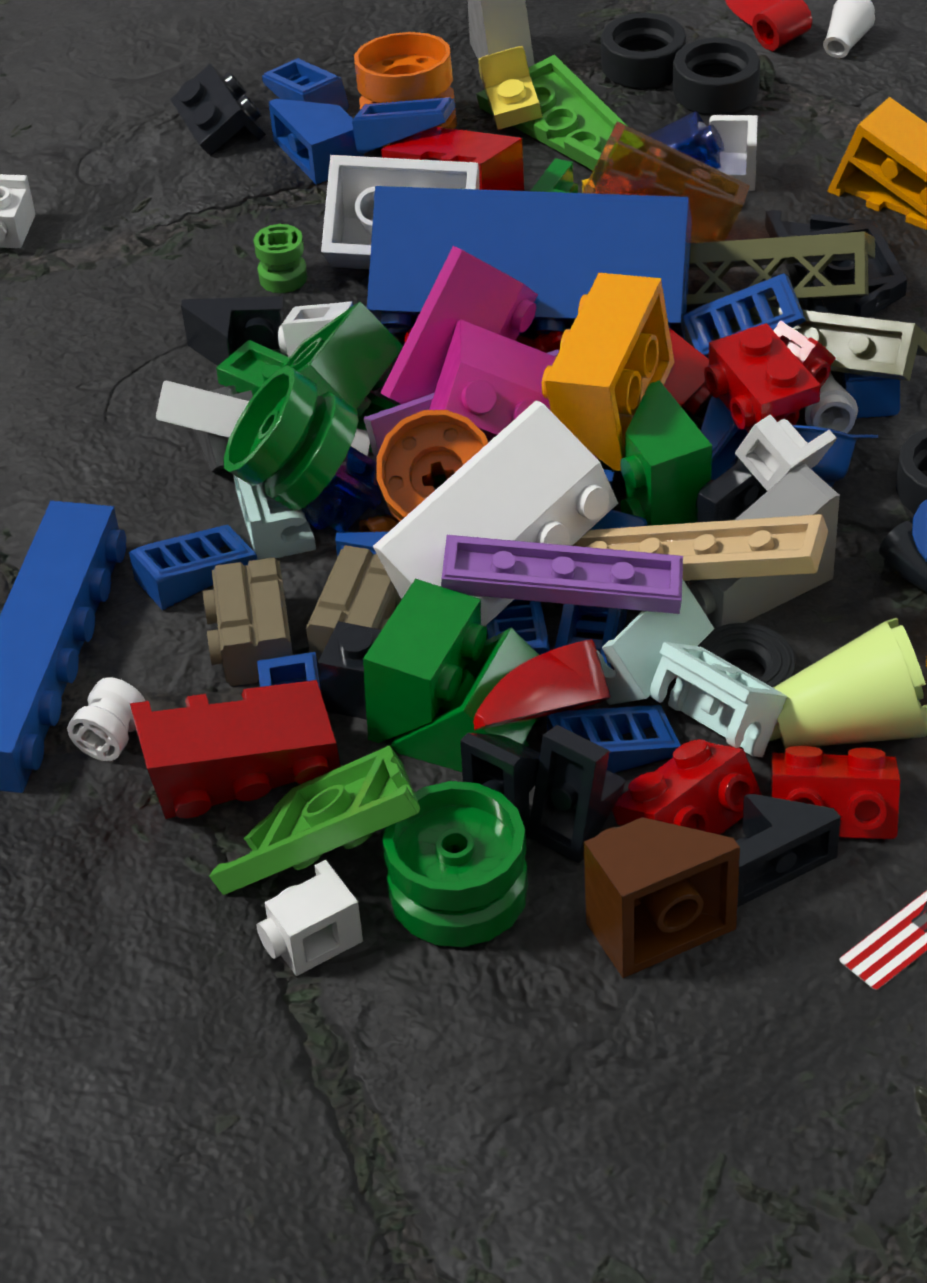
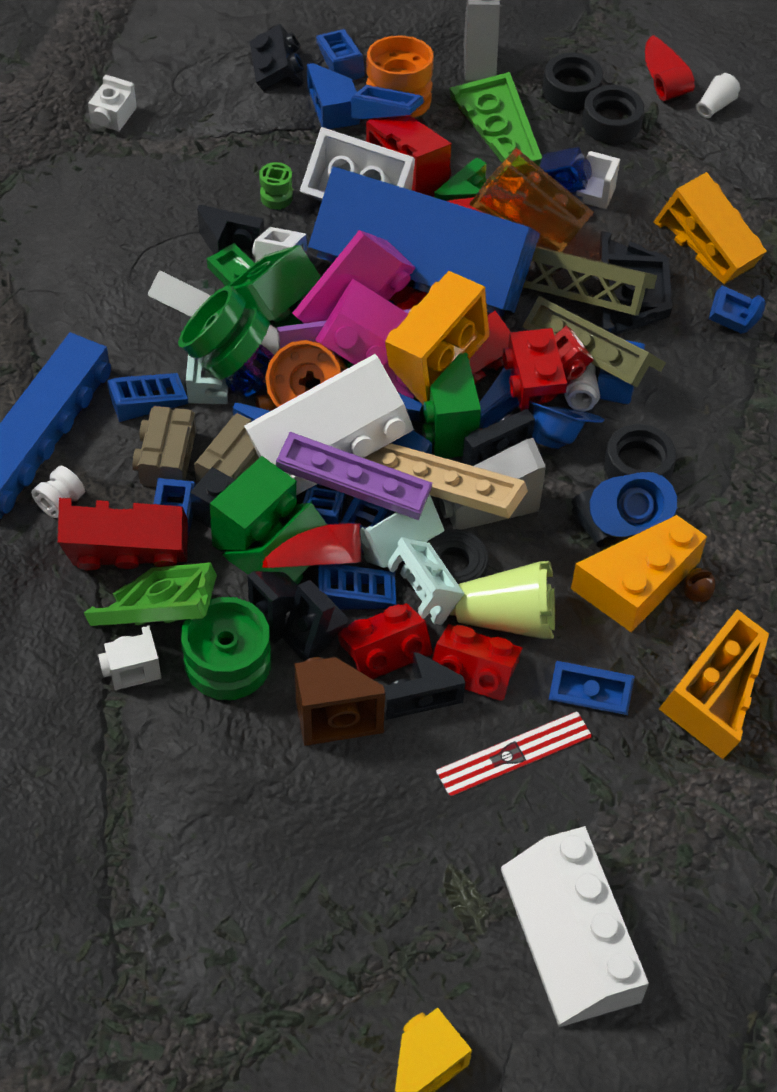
camera: 10 degrees right, 10 degrees up
light yellow slope [478,46,542,130] -> none
blue slope [683,273,806,359] -> none
white panel [735,414,837,491] -> none

